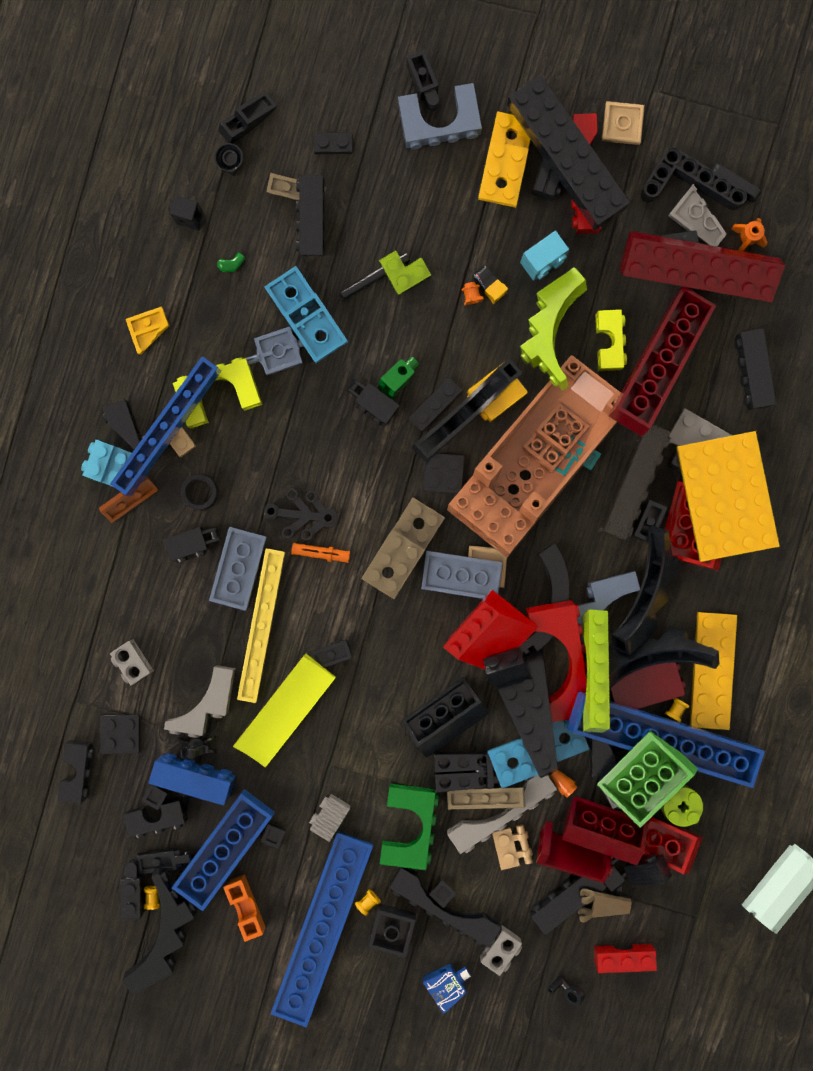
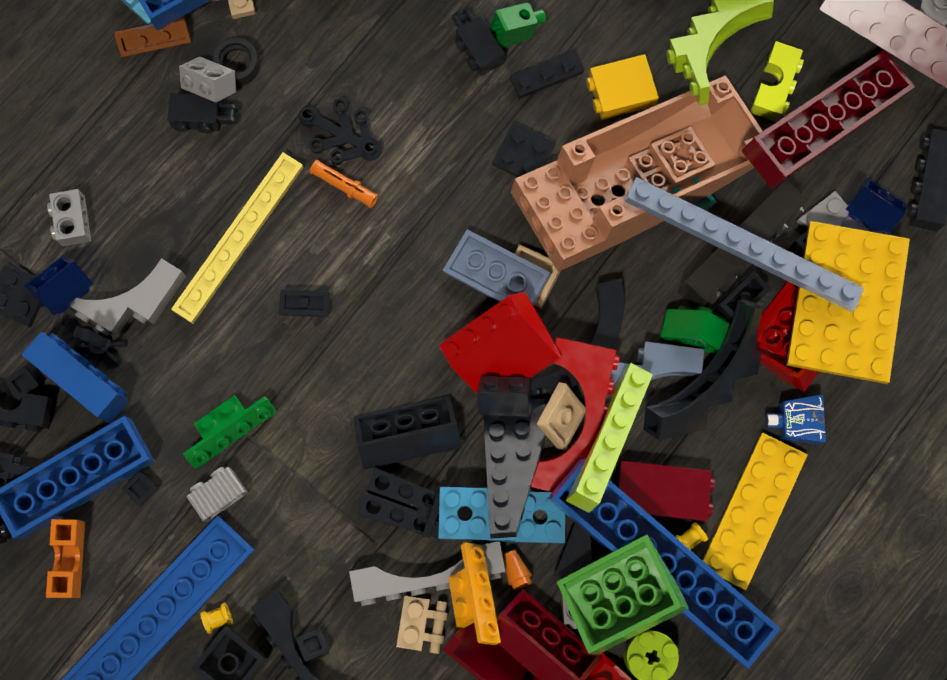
camera: 20 degrees right, 10 degrees down
sand blue plate [209,527,267,611] -> none
neon yellow arch [233,654,336,767] -> none
dark tan bracket [361,498,445,599] -> none
green arch [380,784,439,870] -> none
black arch [412,358,522,462] -> none
dark tan plate [447,787,525,810] -> none
black arch [609,626,720,690] -> none
none -> clear blue brick [24,255,93,315]
none -> light grey brick [179,57,236,102]
none -> green bracket [183,395,277,469]
none -> light orange bracket [448,542,501,645]
none -> tan plate [536,382,586,451]
none -> sand blue plate [625,177,864,312]
none -> green brick [660,306,731,354]
none -> blue torso [765,395,826,445]
none -> clear blue brick [846,177,907,235]

